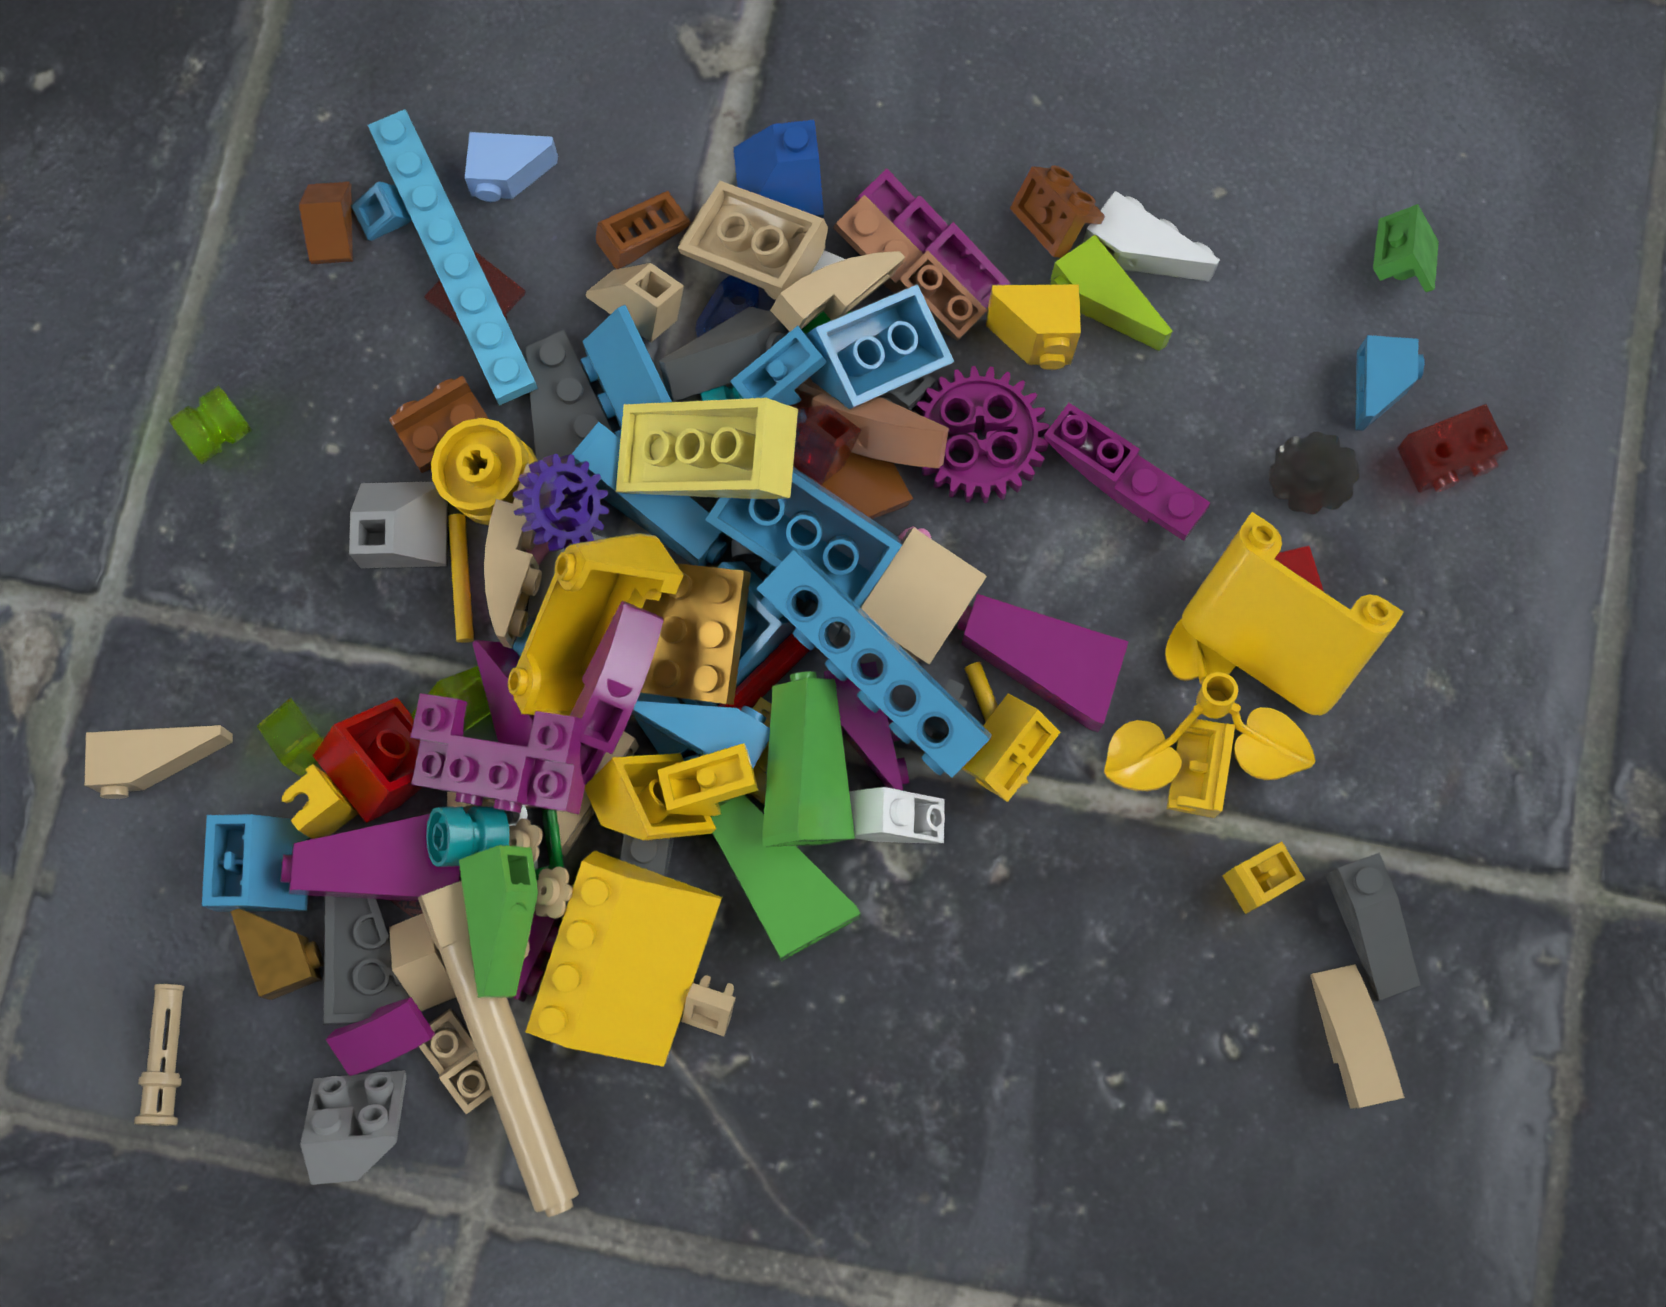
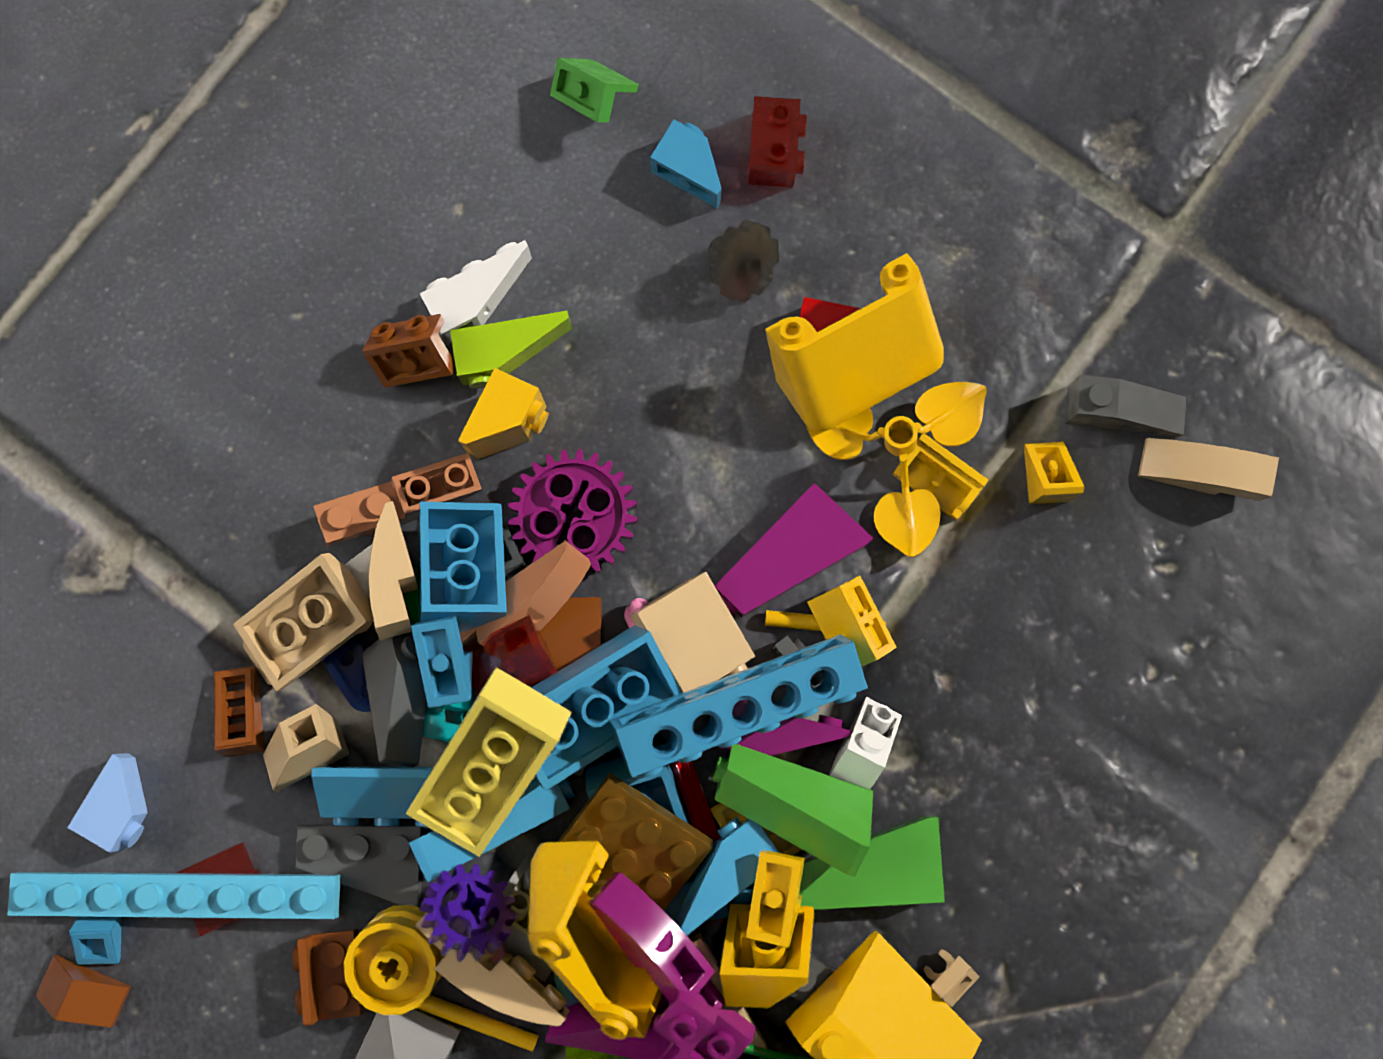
camera: 65 degrees left, 5 degrees up
blue slope [733,120,824,218] -> none
magenta slope [855,168,1010,308] -> none
magenta slope [1044,403,1211,541] -> none

